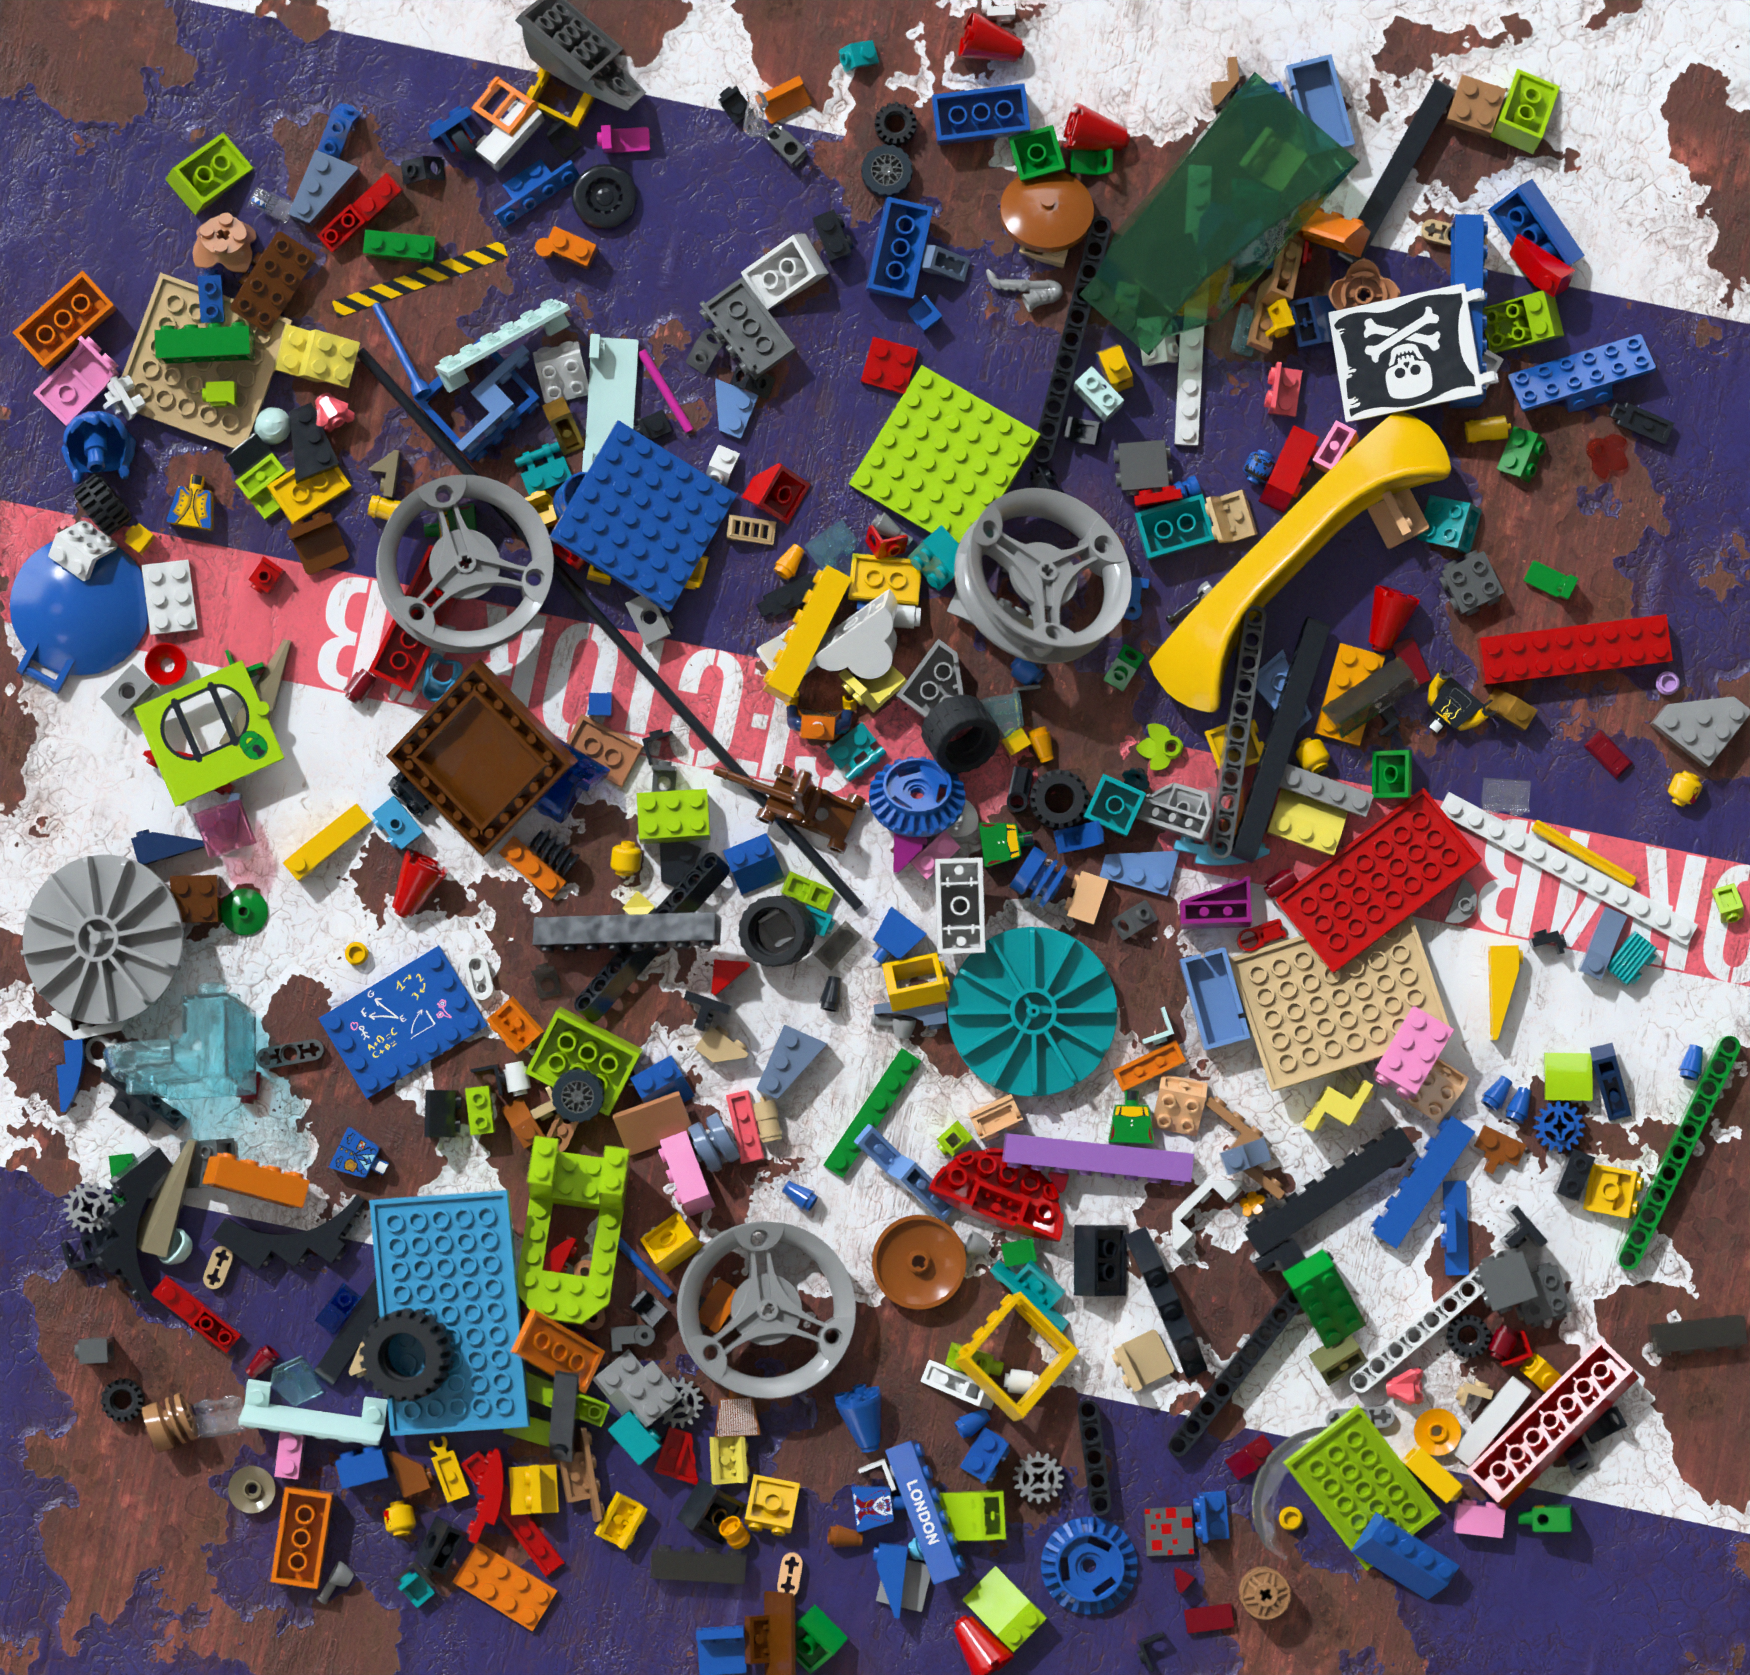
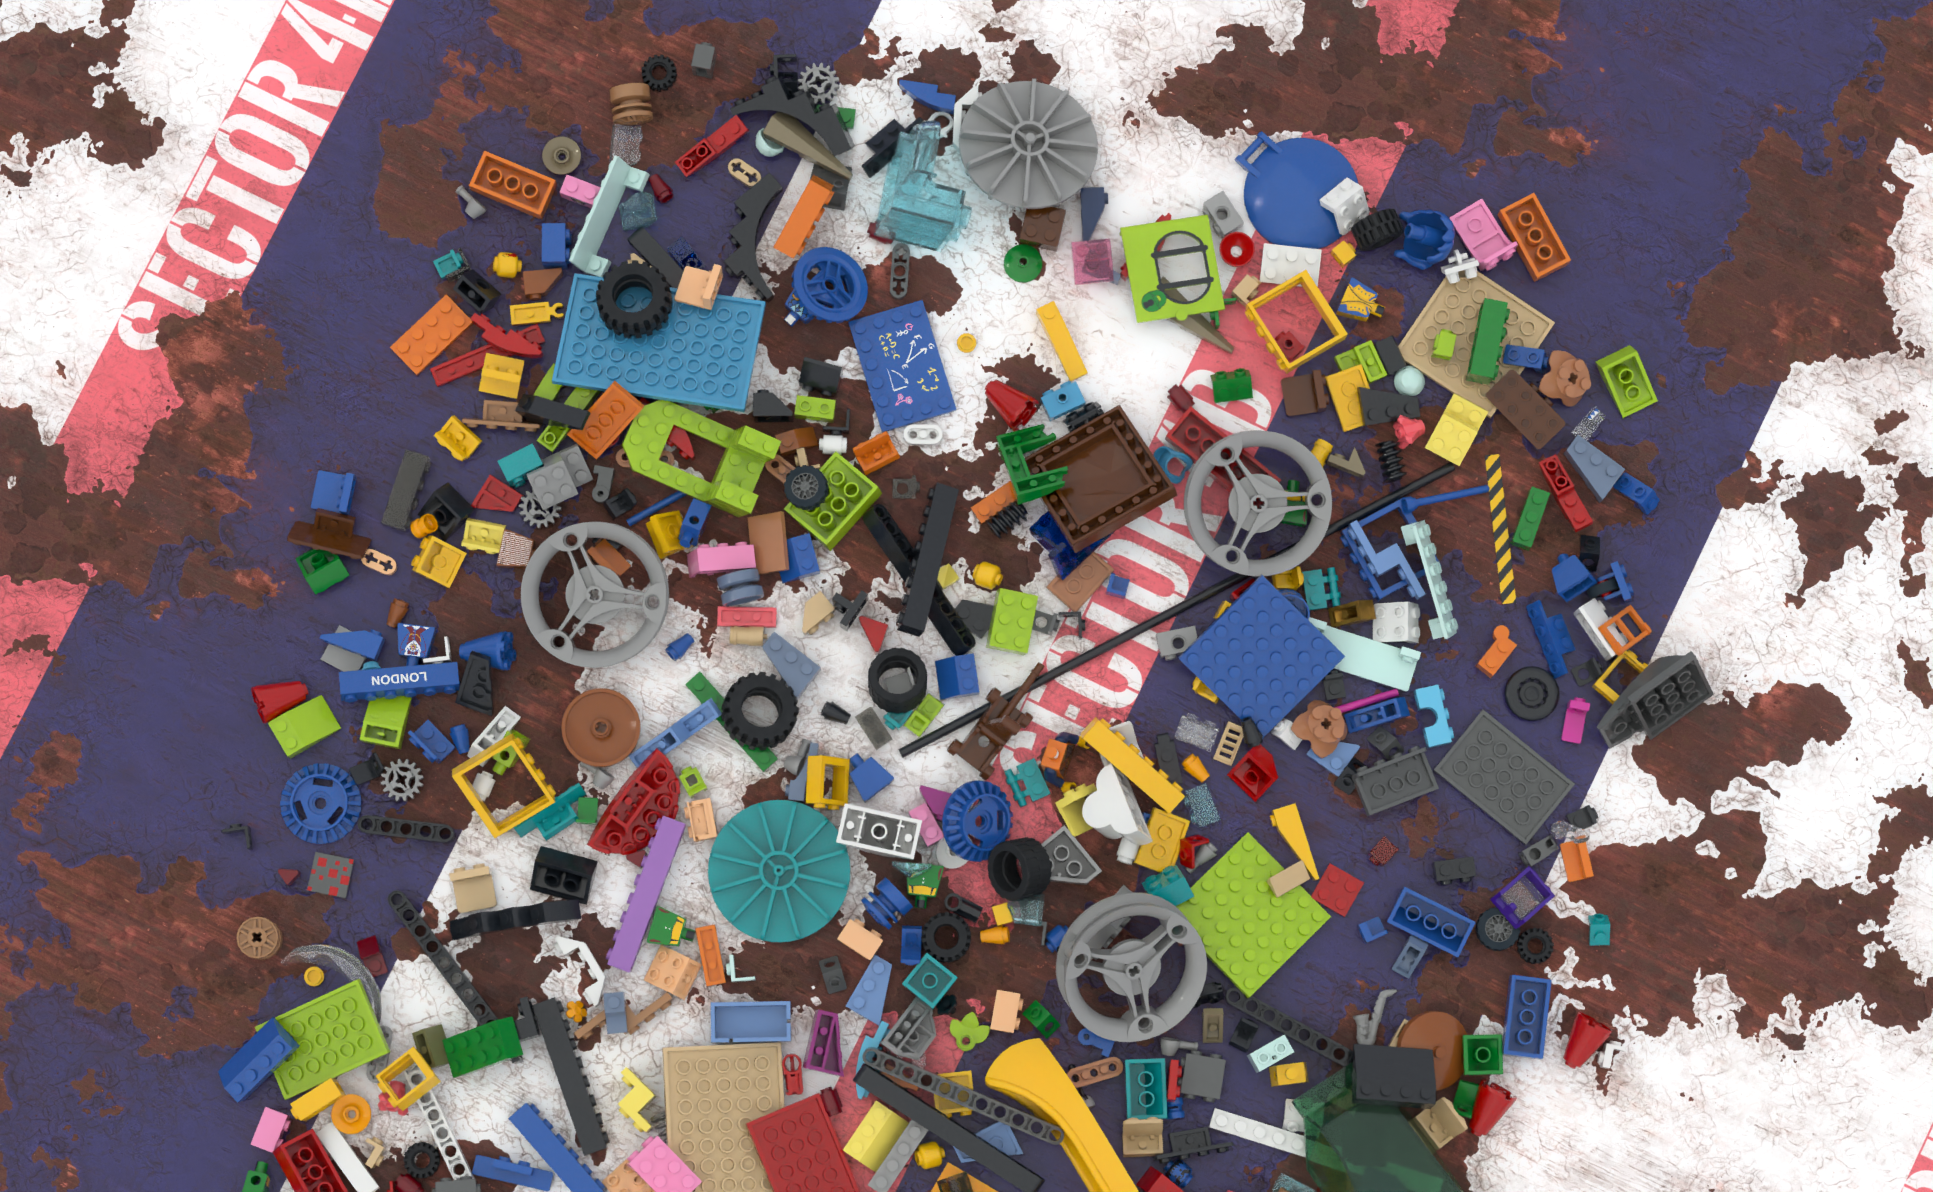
camera: 100 degrees right, 5 degrees down
white slope [741,234,828,310] -> none
dark red tile [1184,1603,1234,1634] -> none
blue bracket [1193,1490,1229,1544] -> none
none -> black bracket [349,752,384,786]
none -> yellow window [376,1046,441,1111]
none -> black wing [455,651,494,716]
none -> light nougat bracket [674,264,723,310]
none -> blue torso [678,498,712,548]
none -> black tyre [721,672,799,751]
none -> black slope [753,390,794,423]
none -> blue gear [791,247,868,323]
none -> clear light blue slope [892,861,932,880]
none -> light nougat hinge [990,990,1024,1034]
none -> green wedge [996,424,1068,505]
none -> nougat plate [1066,1057,1123,1088]
none -> black bracket [1153,1126,1233,1164]
none -> light grey bar [1160,1037,1198,1056]
none -> clear brick [1174,713,1219,752]
none -> dark tan slope [1202,1008,1224,1043]
none -> green bracket [1210,368,1253,403]
none -> tan brick [1231,274,1261,308]
none -> black cone [1241,717,1263,747]
none -> yellow window [1245,270,1348,374]
none -> tan slope [1267,860,1310,898]
none -> yellow slope [1270,803,1319,881]
none -> nougat brick [1291,700,1347,759]
none -> blue slope [1344,697,1410,733]
none -> black slope [1352,1044,1436,1109]
none -> clear red bracket [1368,836,1399,867]
none -> black piece [1375,440,1407,483]
none -> tan bracket [1413,1097,1468,1151]
none -> medium azure arch [1414,685,1454,749]
none -> dark grey plate [1433,710,1575,845]
none -> window [1490,866,1555,929]
none -> blue torso [1552,553,1598,602]

